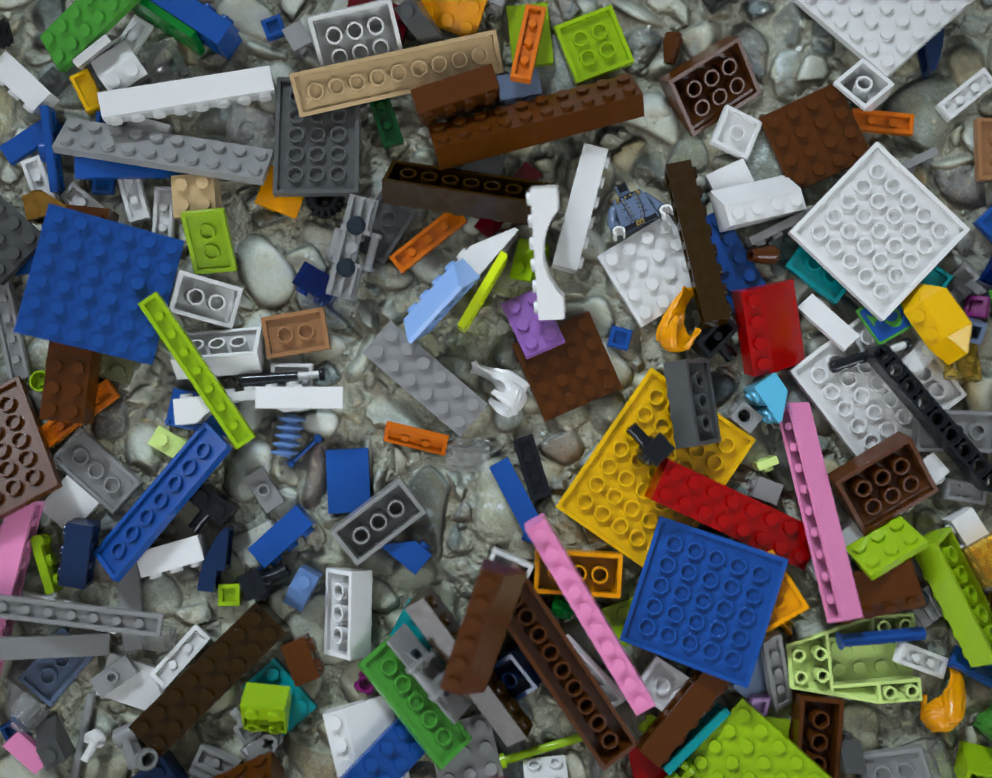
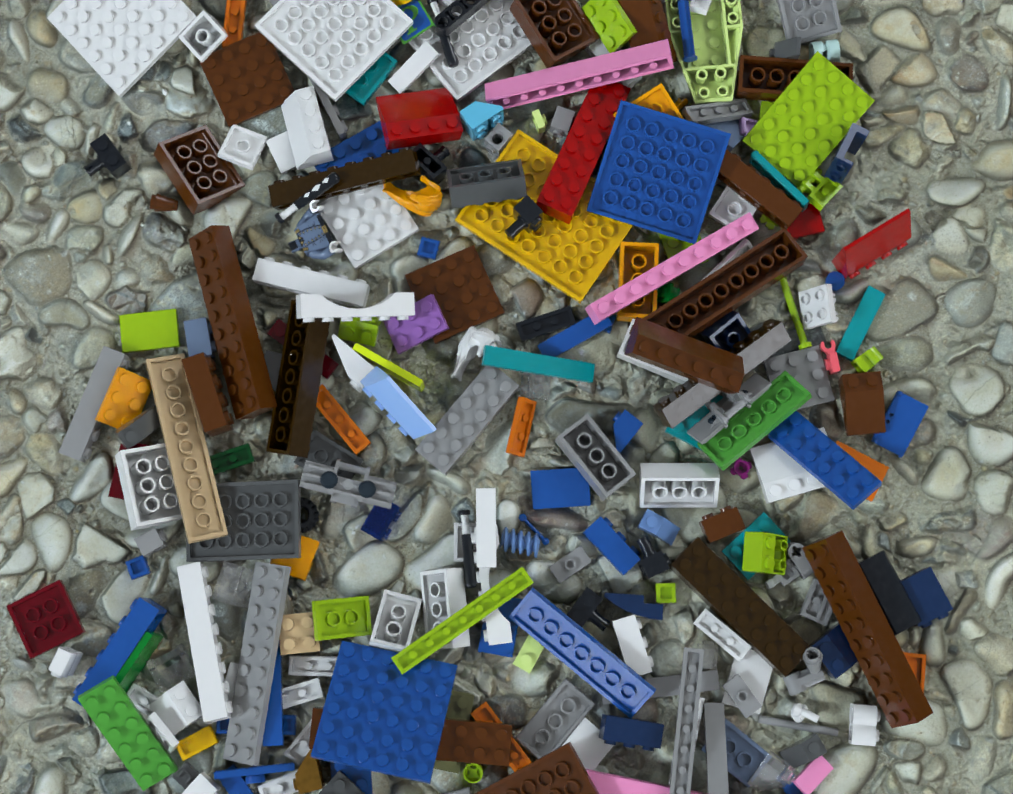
camera: 80 degrees left, 5 degrees down
lime plate [30,533,63,595] -> none
medium nougat plate [261,307,331,360] -> none
orange plate [510,4,547,84] -> none
lime plate [553,4,634,86] -> none
reddish brown cone [747,244,780,265] -> none
none -> black piece [275,172,340,224]
none -> teal tile [482,345,595,383]

